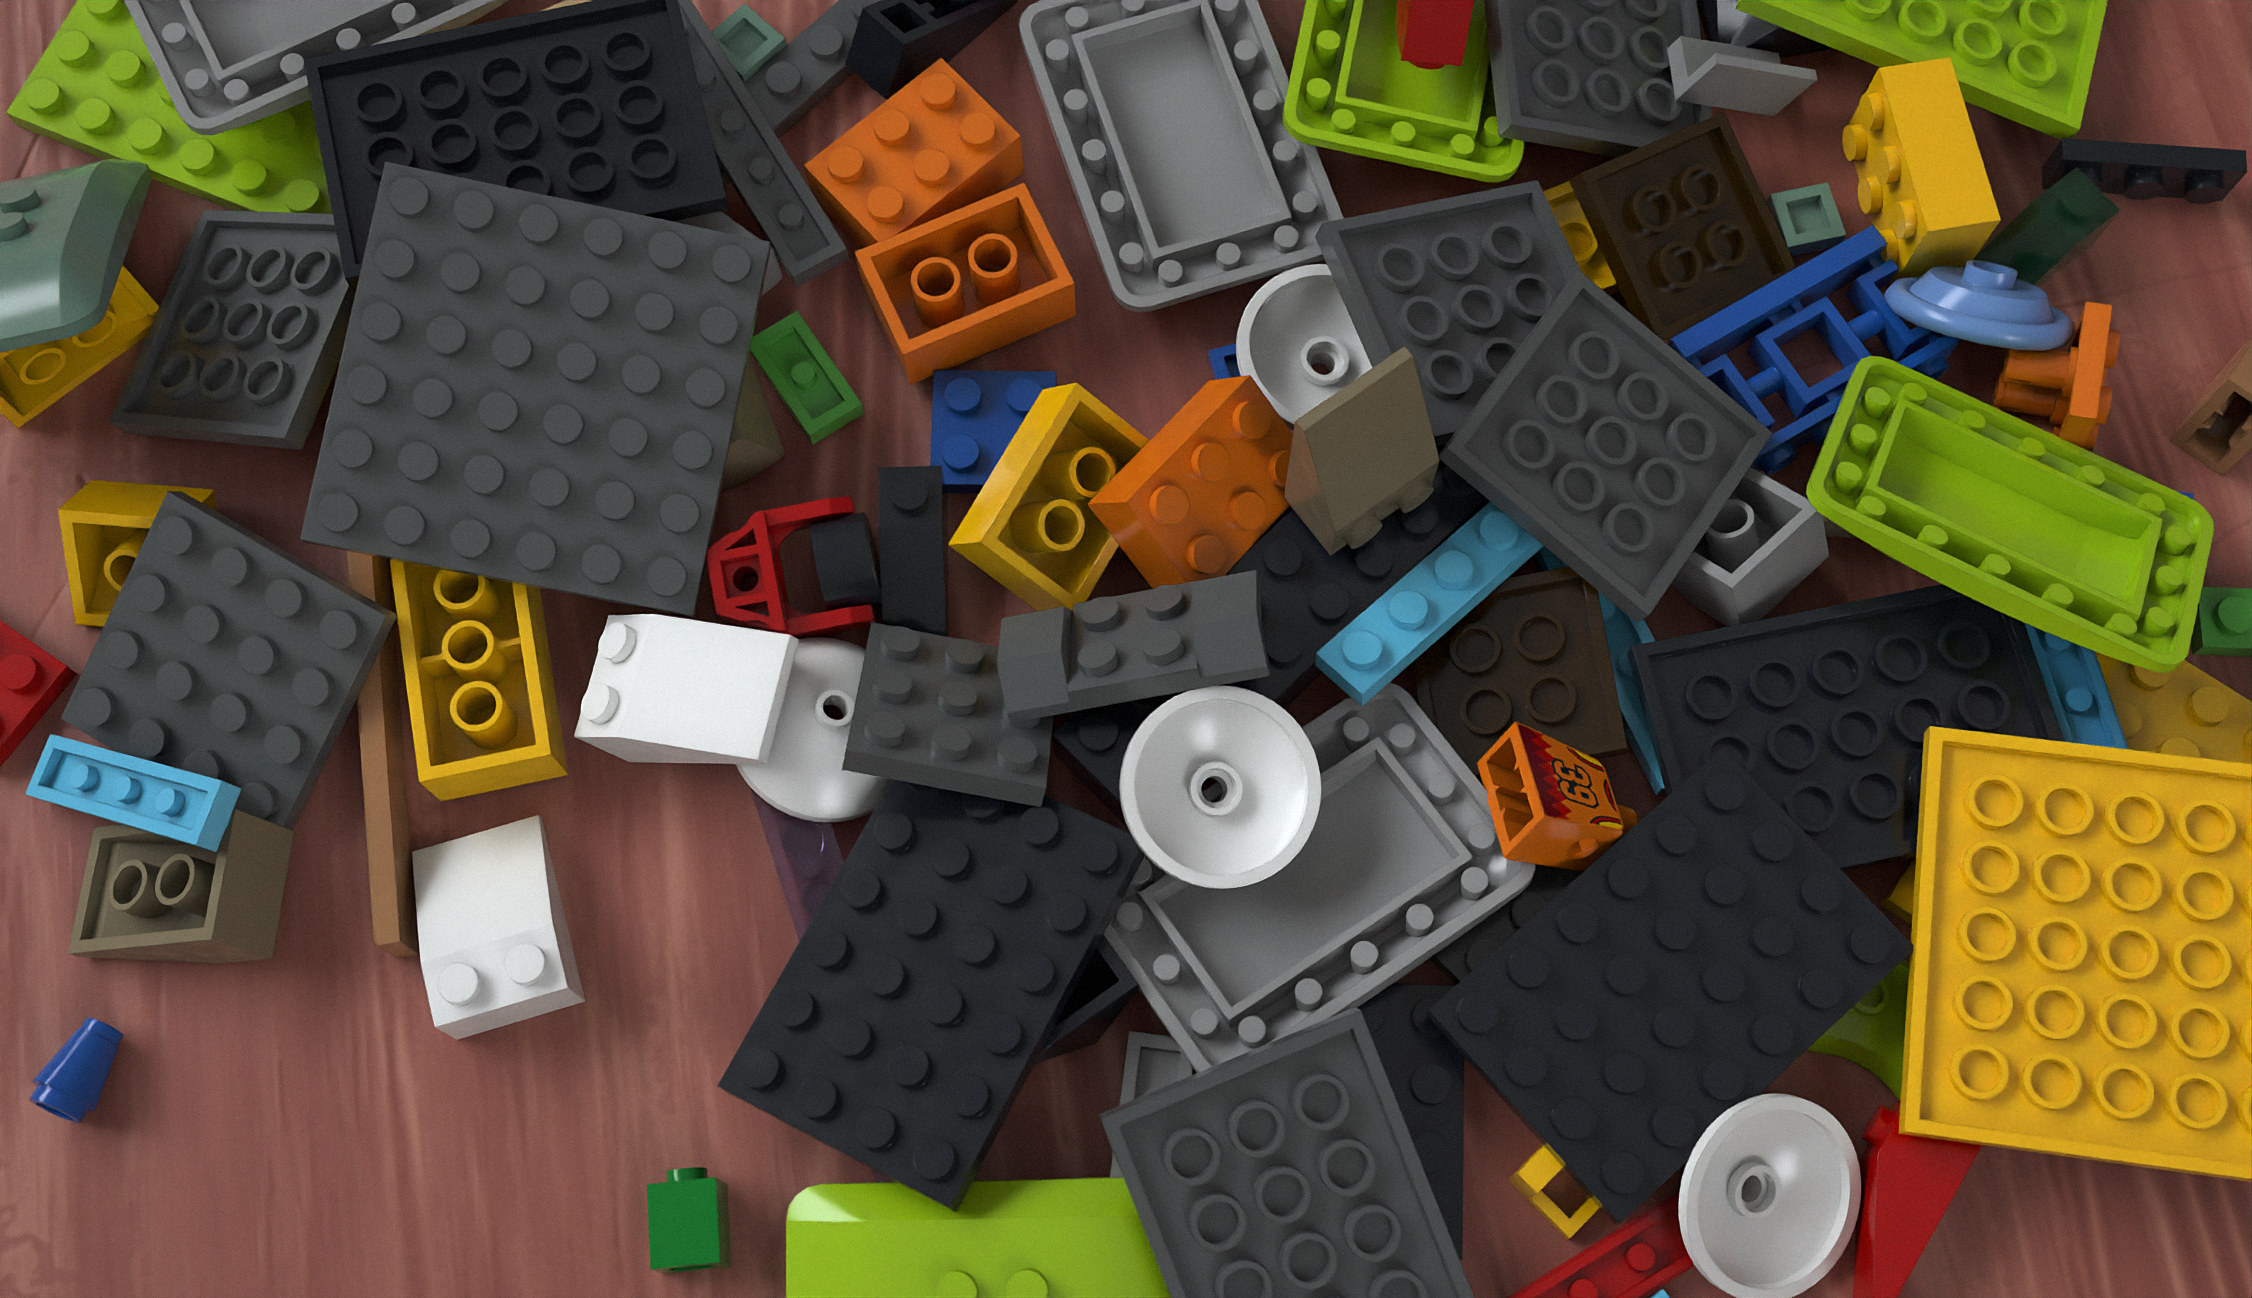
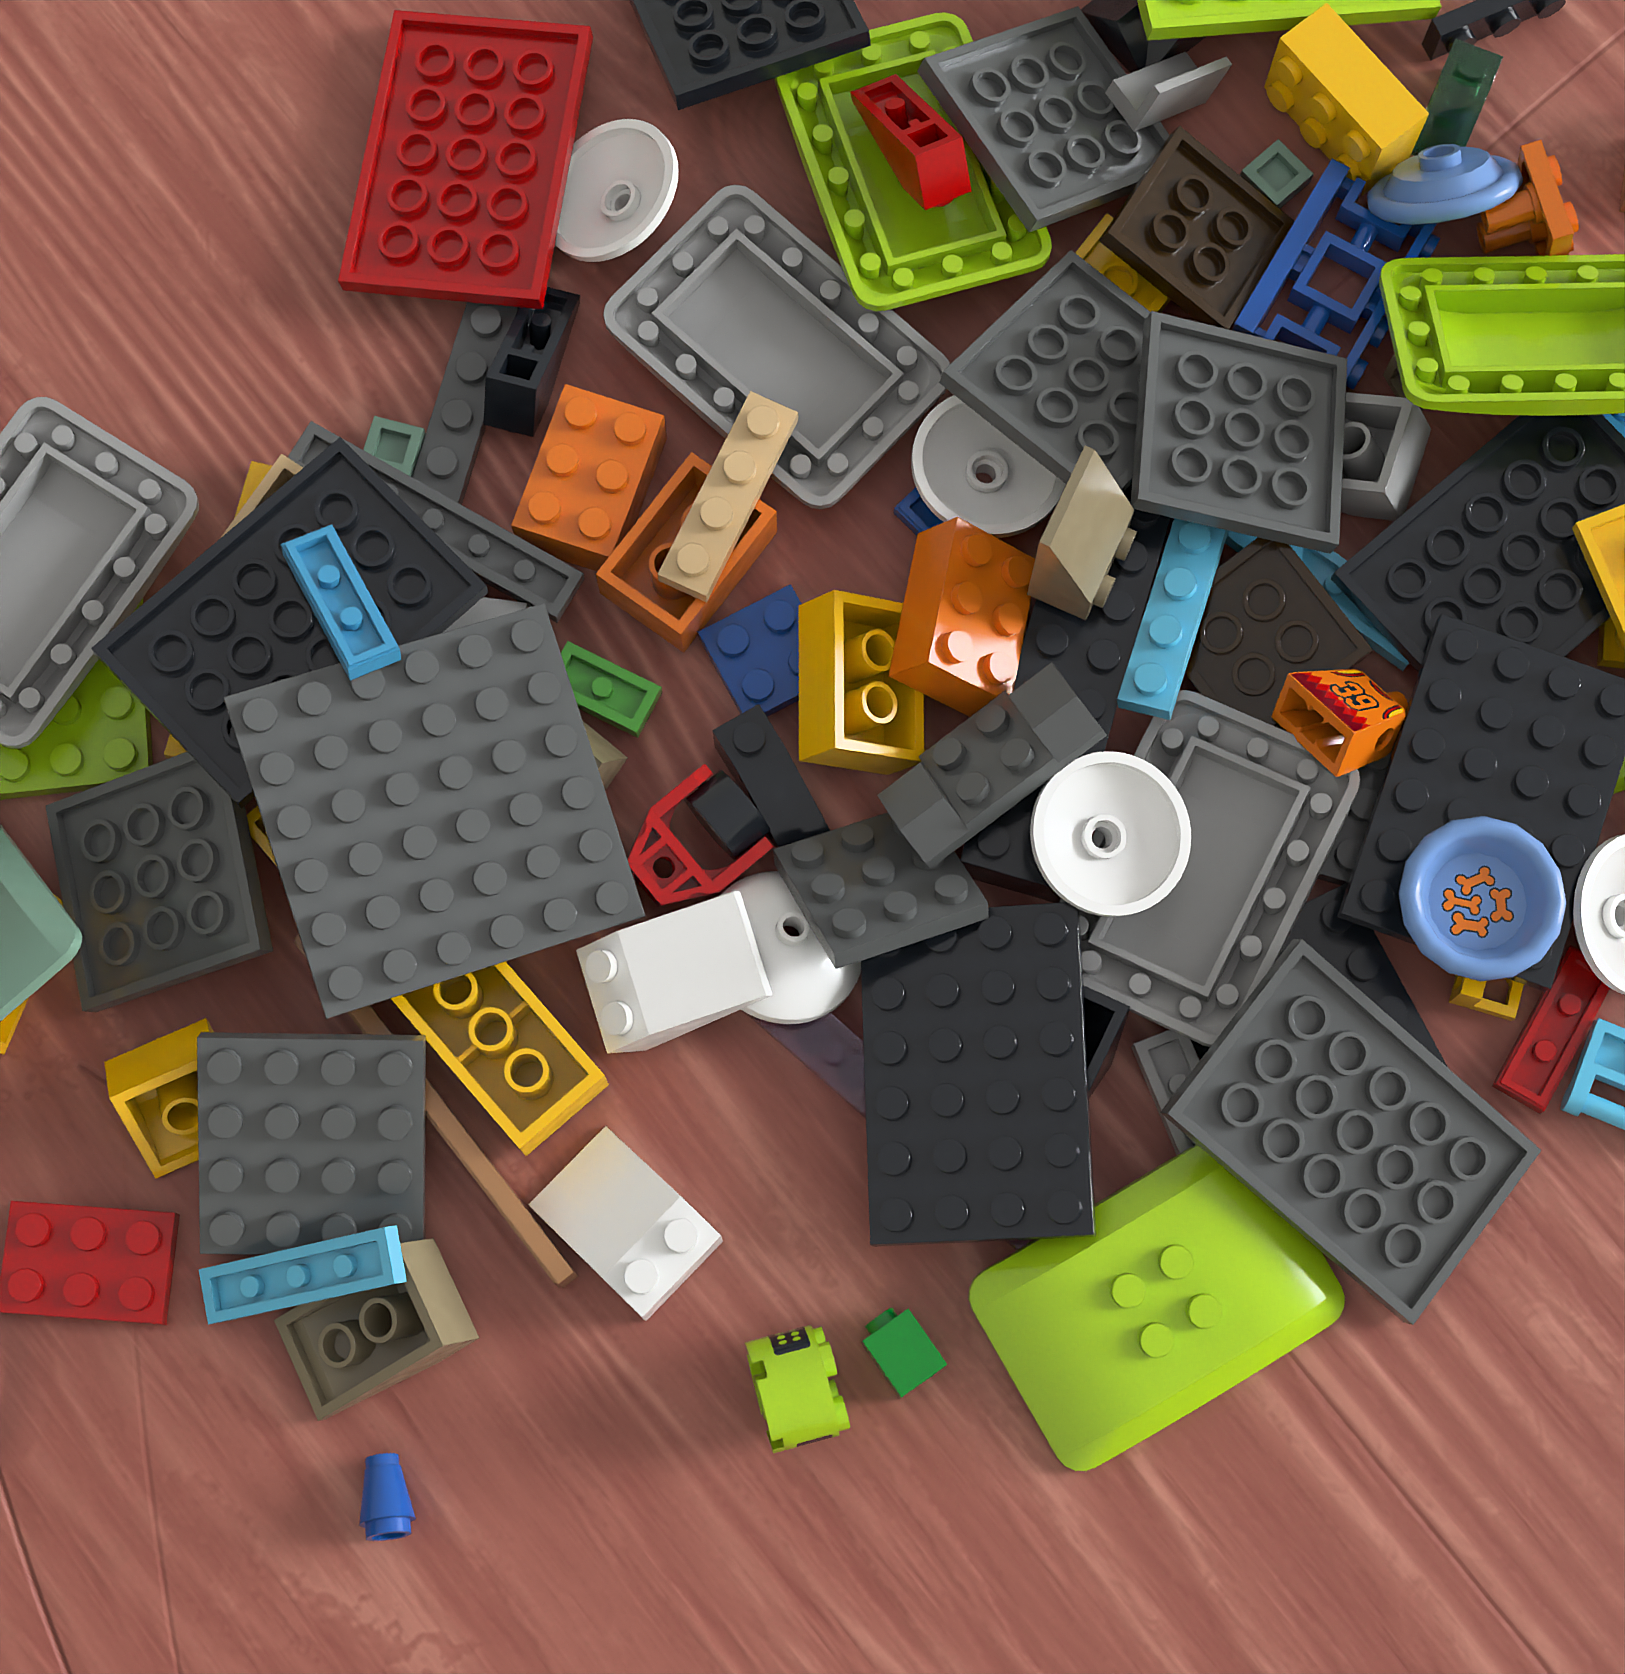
camera: 30 degrees left, 5 degrees up
none -> dark azure tile [281,524,401,681]
none -> tan plate [657,391,798,603]
none -> lime brick [745,1325,850,1453]
none -> medium blue piece [1398,816,1566,981]

